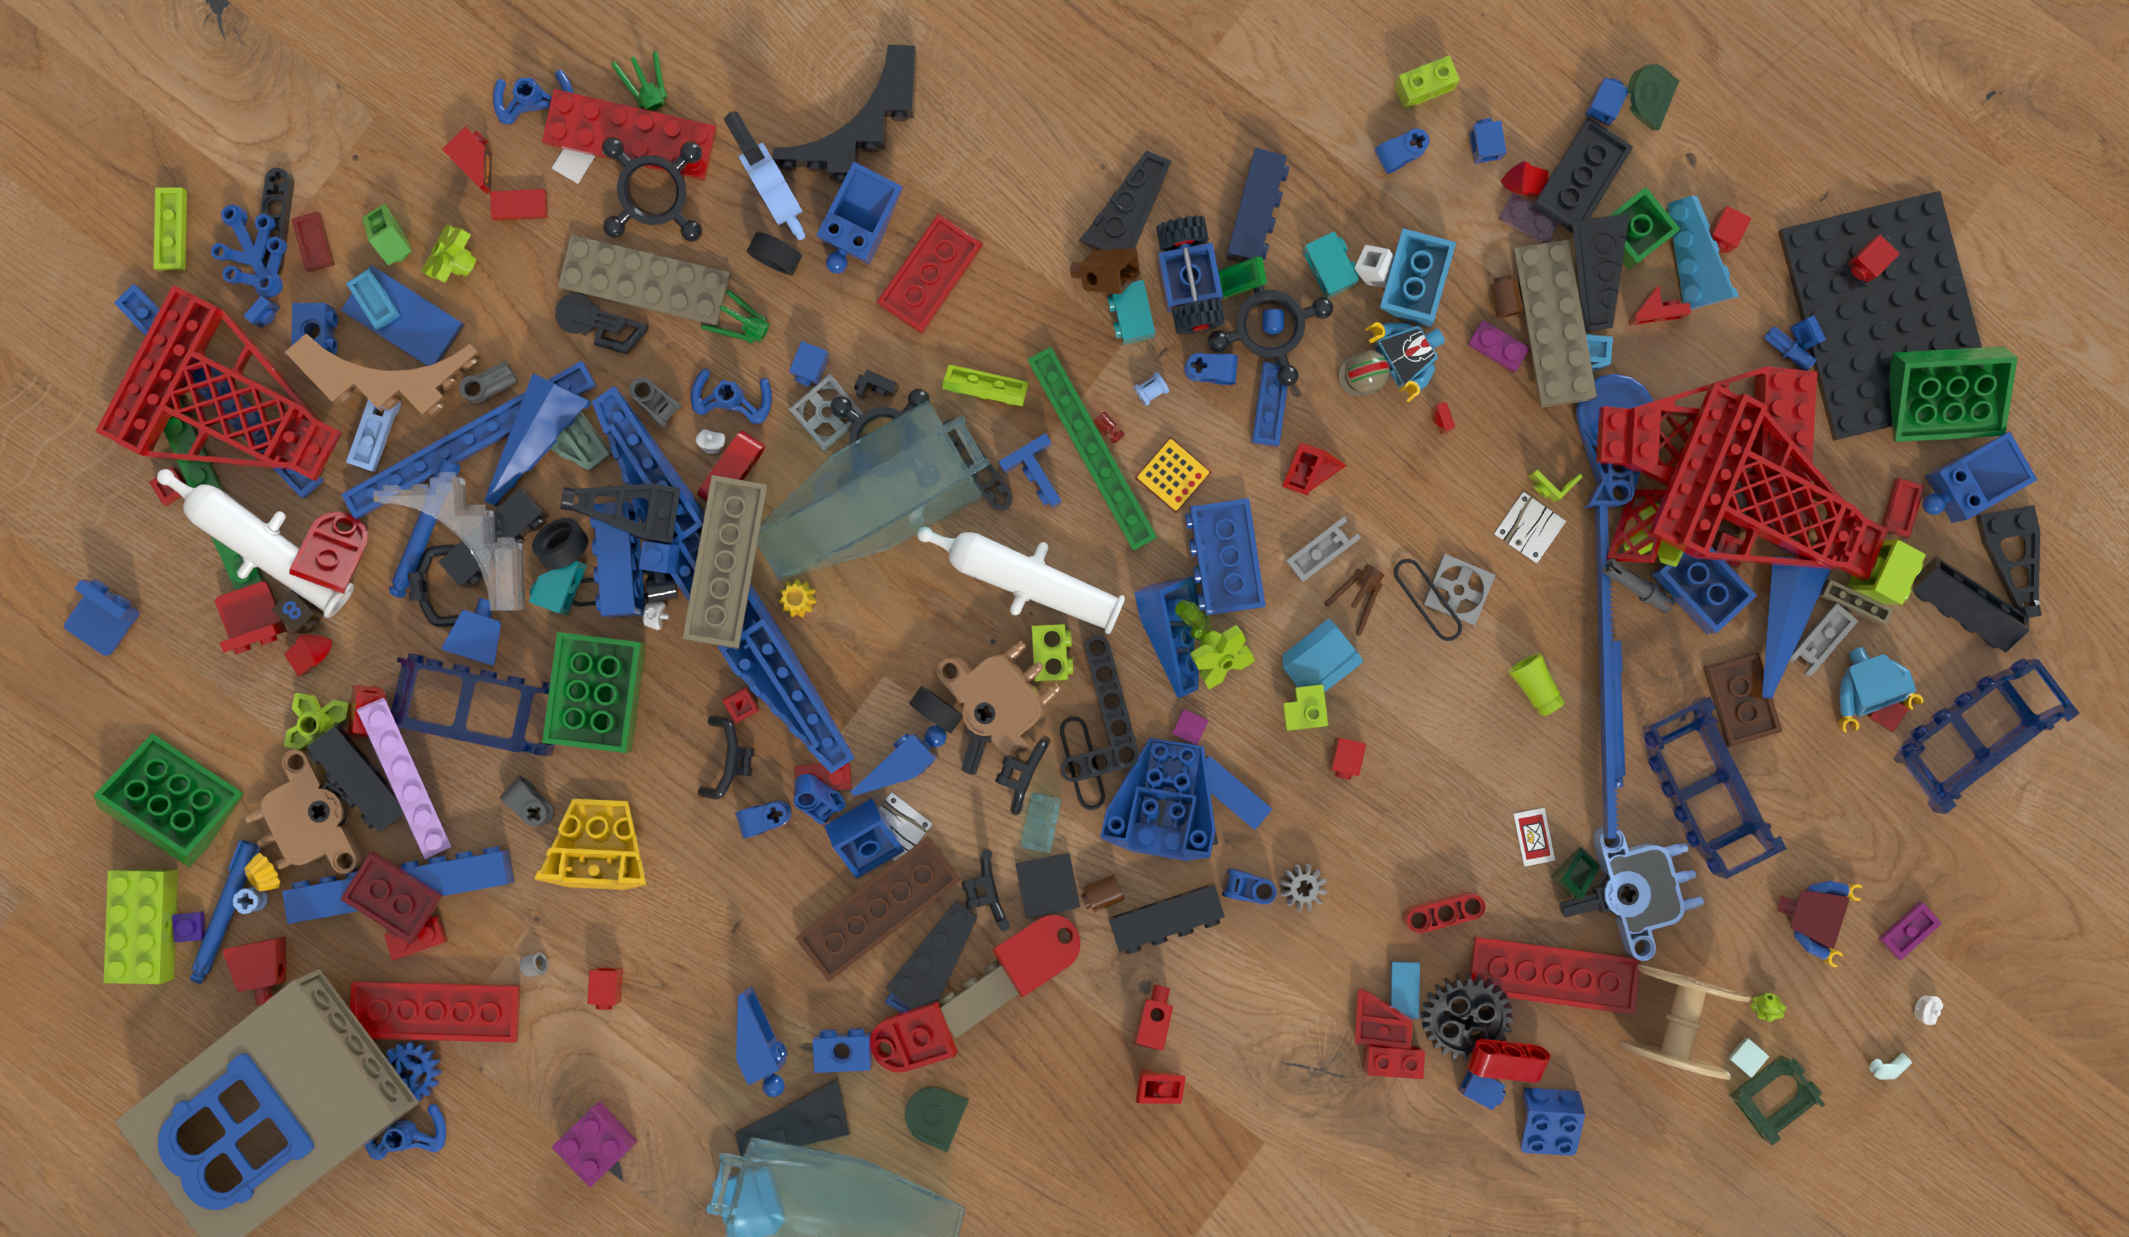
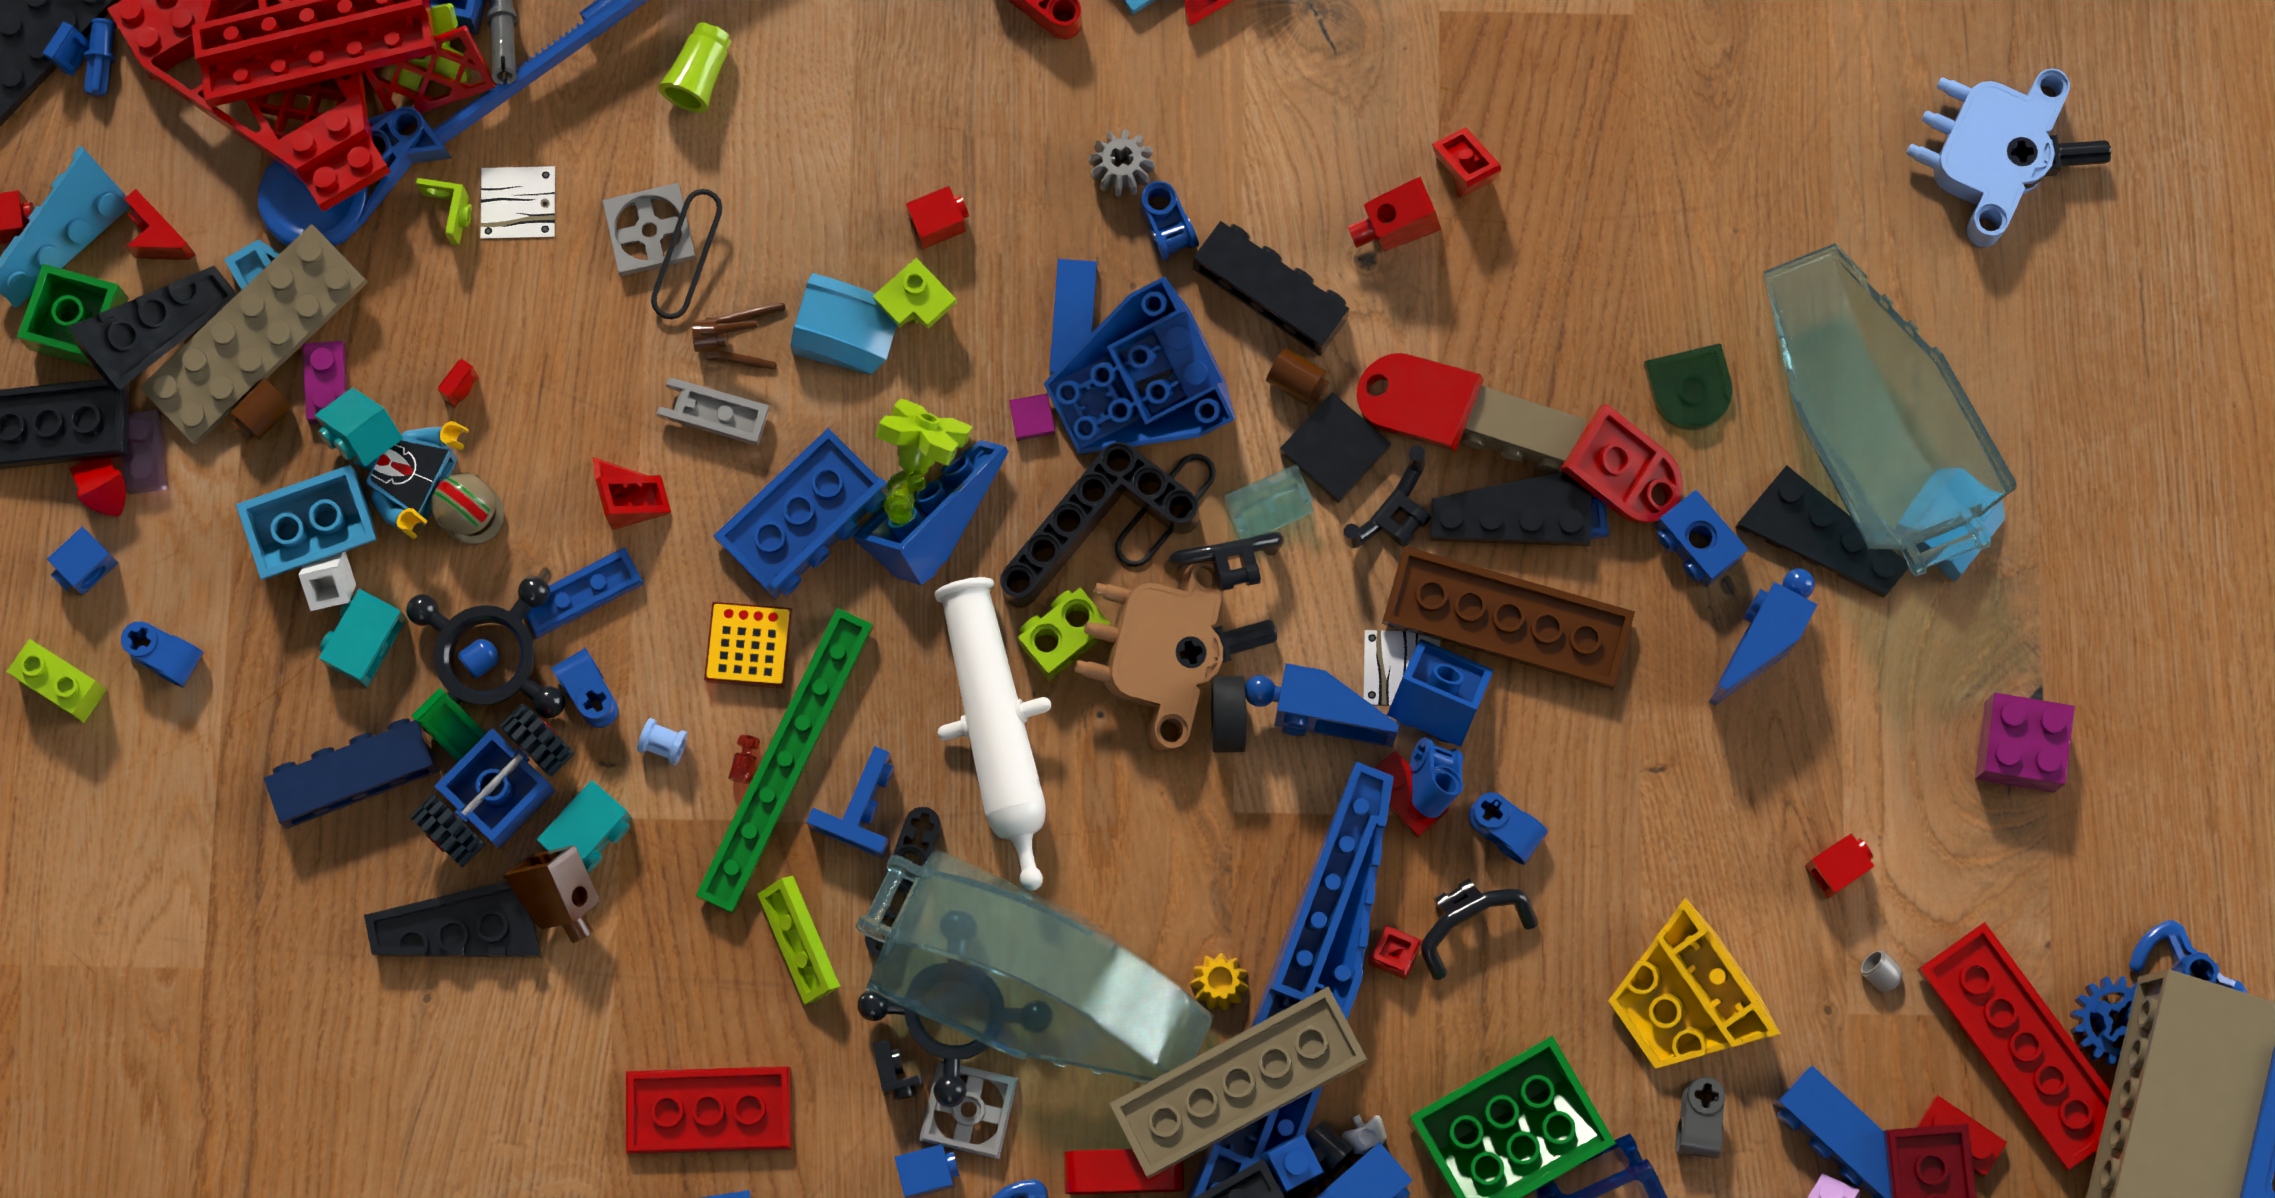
camera: 130 degrees left, 10 degrees down
none -> teal brick [314,387,404,467]

